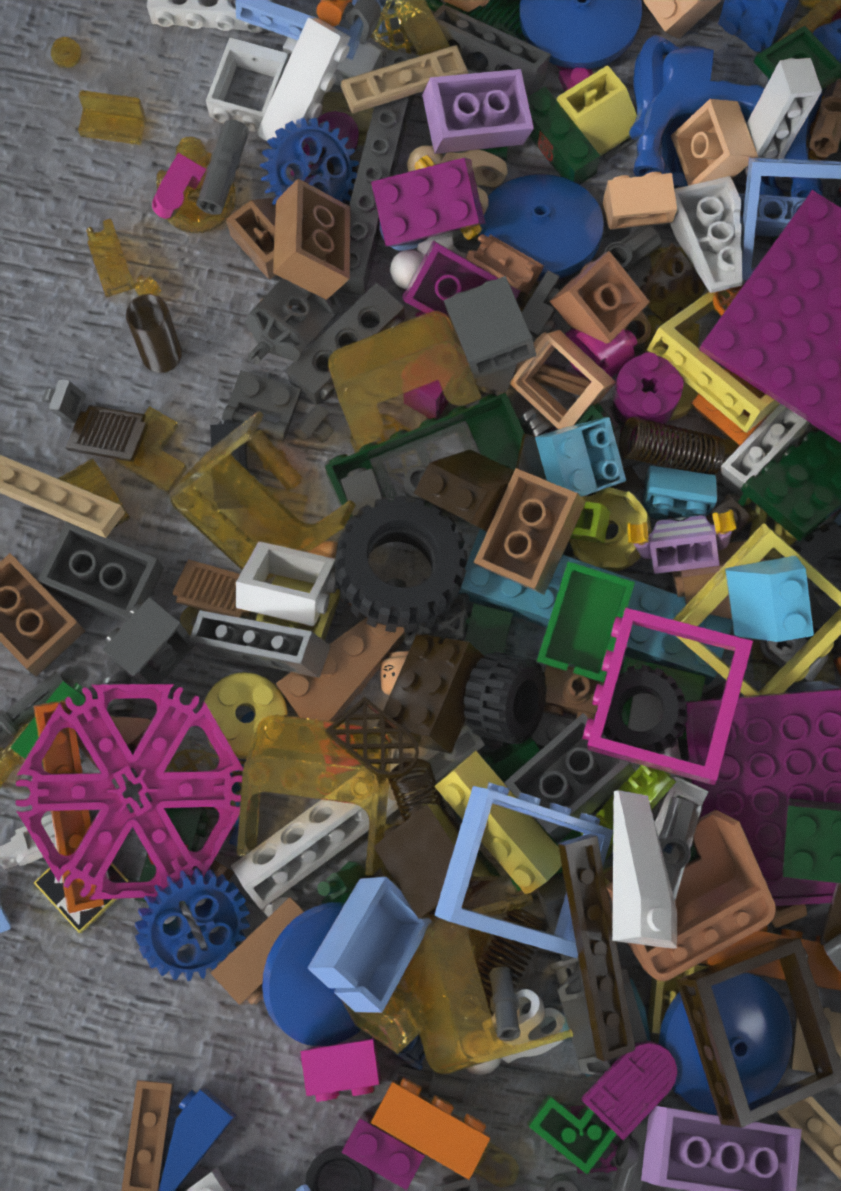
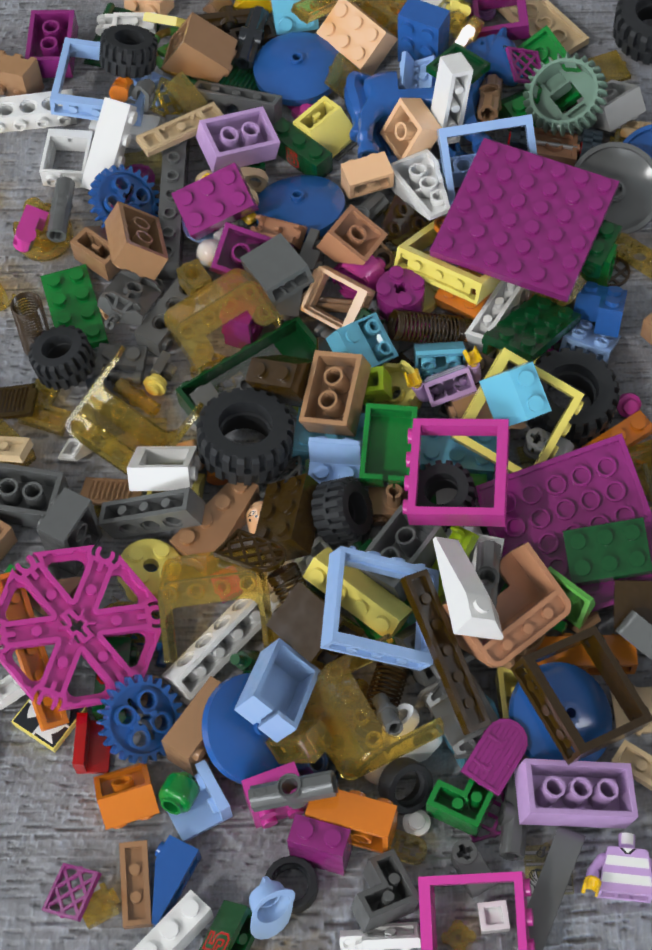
camera: 10 degrees left, 15 degrees down
none -> black tyre [28,325,96,391]
none -> green plate [40,264,109,349]
none -> magenta window [42,863,102,922]
none -> white slope [58,438,95,461]
none -> red panel [72,713,111,774]
none -> clear yellow bracket [78,882,120,930]
none -> orange slope [93,763,160,830]
none -> light yellow plate [143,373,167,396]
none -> green head [158,772,200,815]
none -> light blue bracket [167,759,233,842]
none -> clear yellow brick [176,259,213,303]
none -> dark grey piece [248,770,338,812]
none -> light blue bracket [308,436,361,484]
none -> clear yellow piece [324,53,361,100]
none -> black tyre [378,757,434,814]
none -> light blue bracket [398,51,436,89]
none -> white plate [403,809,431,837]
none -> bright green slope [548,566,596,629]

